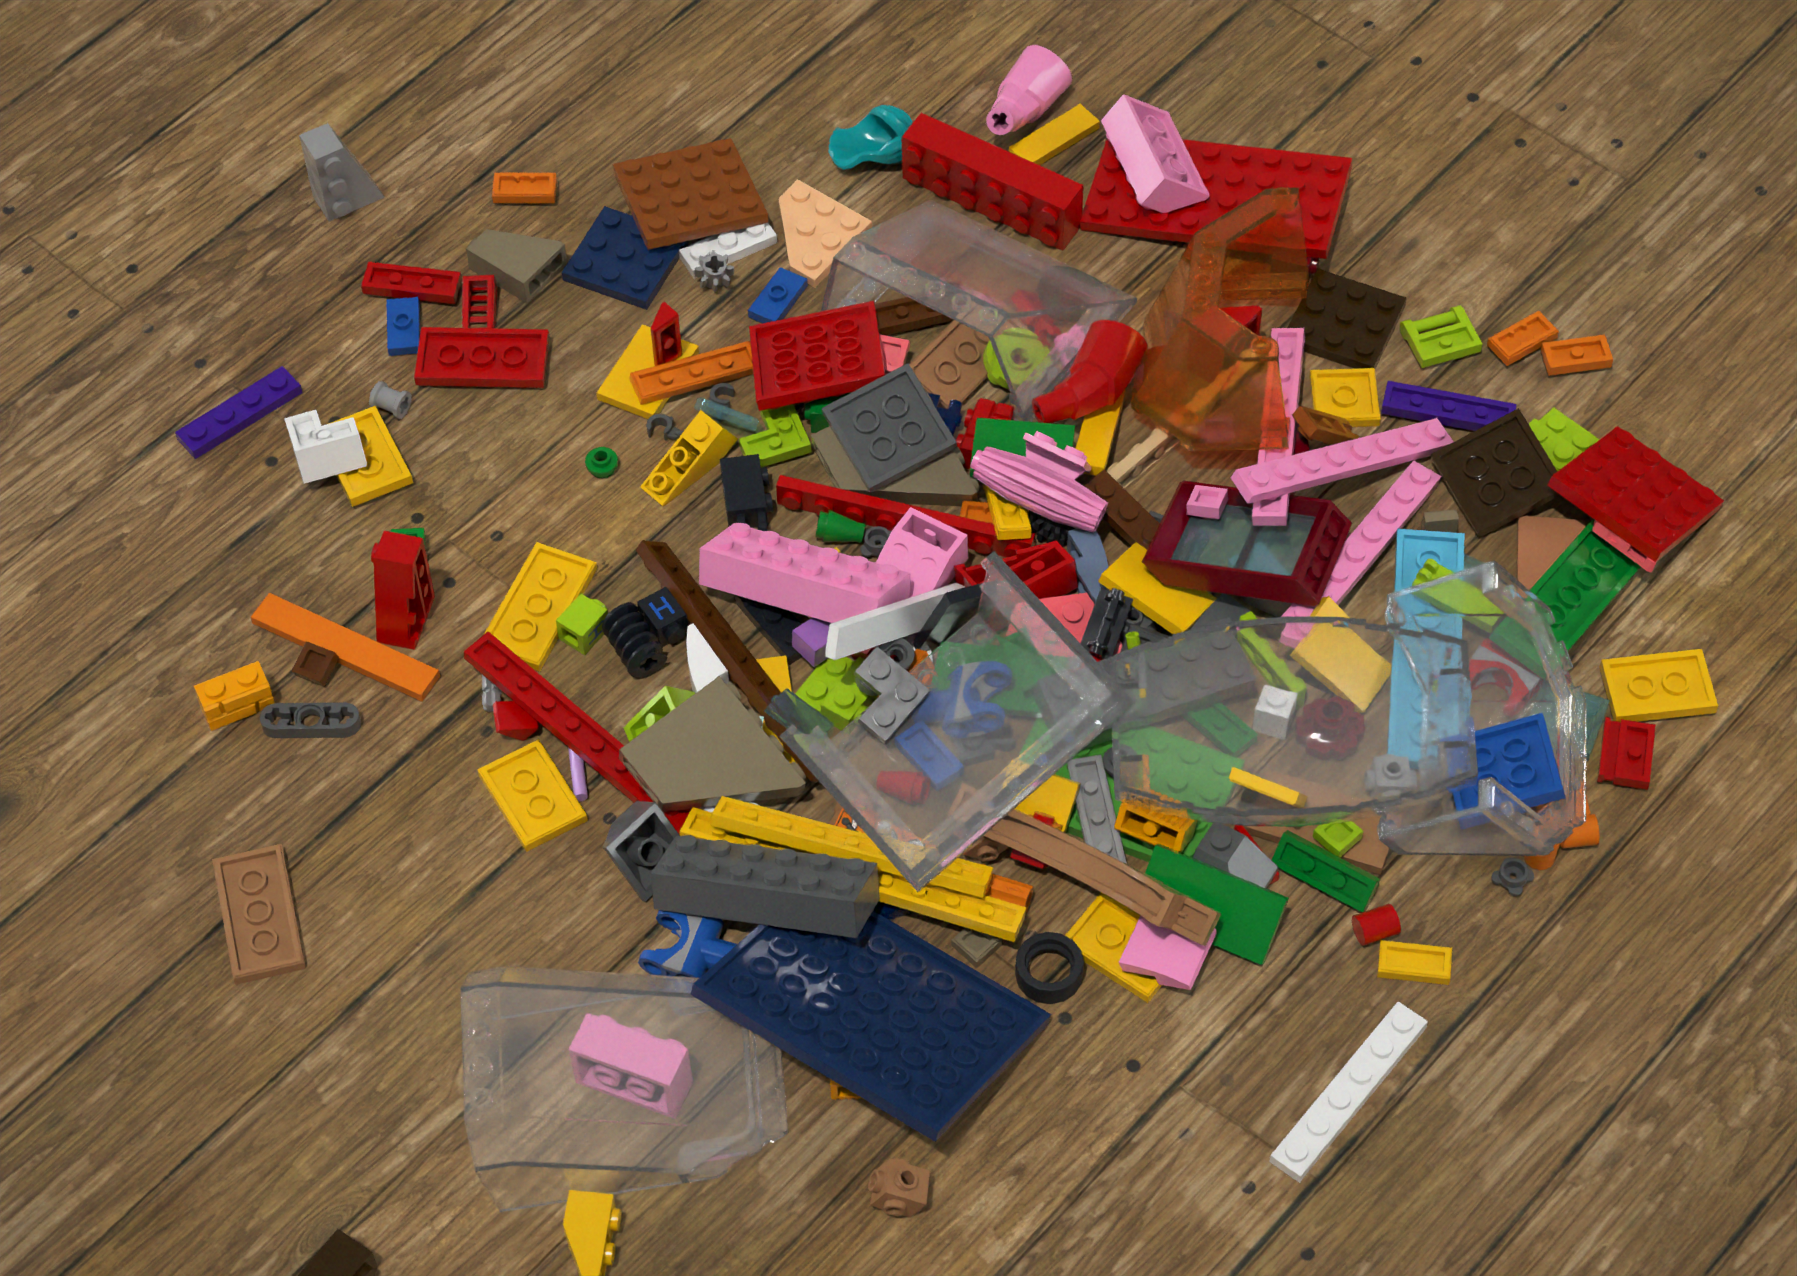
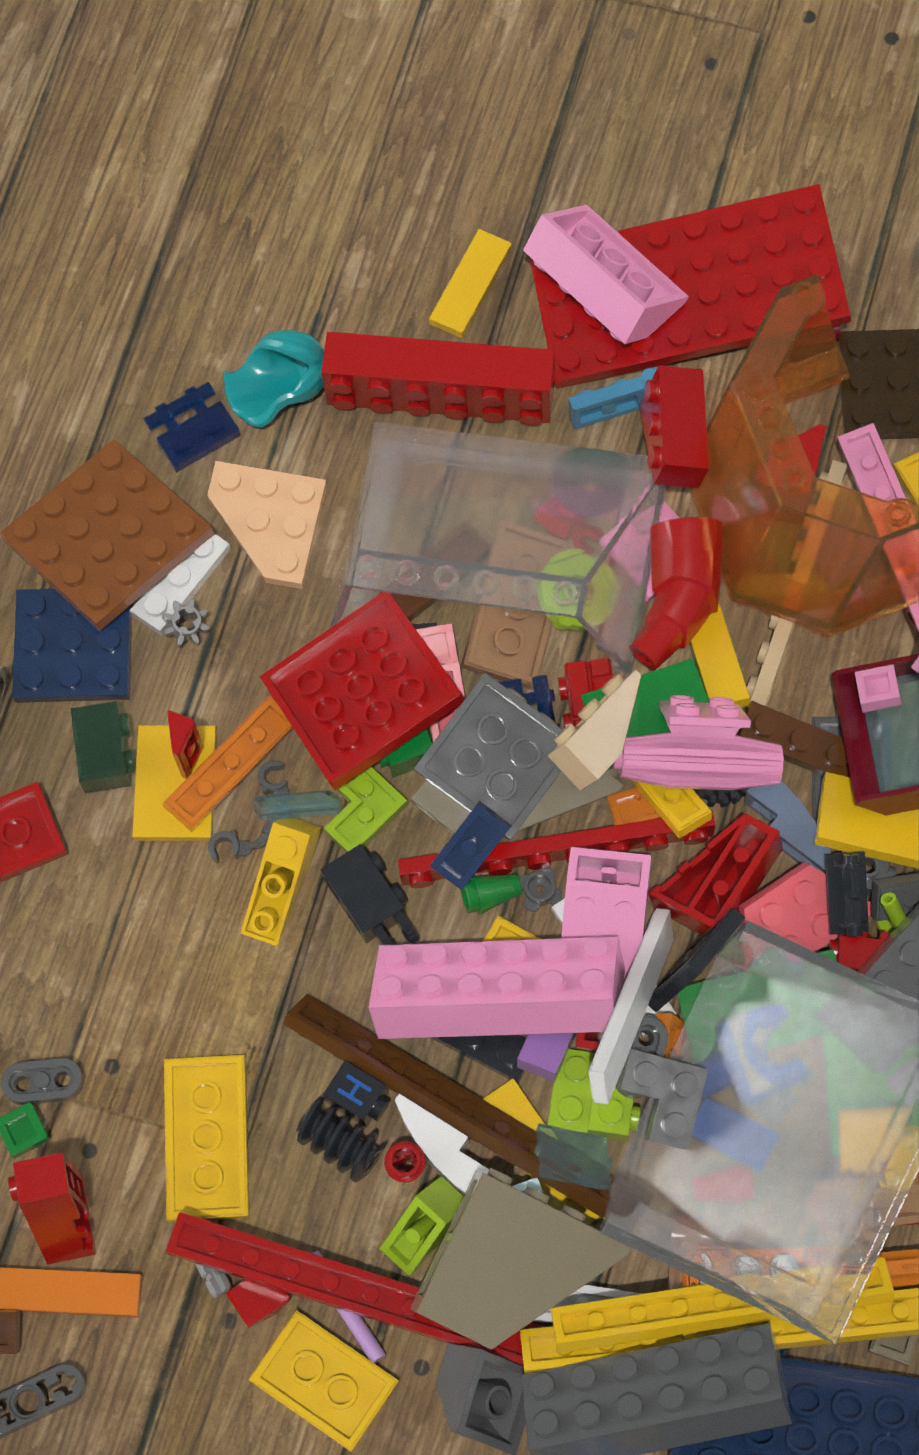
camera: 20 degrees left, 15 degrees up
lime brick [556,593,608,655] -> none
green plate [585,447,618,478] -> none
blue plate [748,267,808,323] -> none
bright pink piece [986,45,1072,135] -> none
none -> dark grey plate [1,1058,84,1105]
none -> clear green brick [70,701,136,794]
none -> clear blue plate [143,382,241,473]
none -> red cone [384,1142,426,1183]
none -> dark blue plate [430,801,511,890]
none -> tan slope [548,669,641,791]
none -> dark azure hinge [568,366,657,429]
none -> red wedge [639,365,709,488]

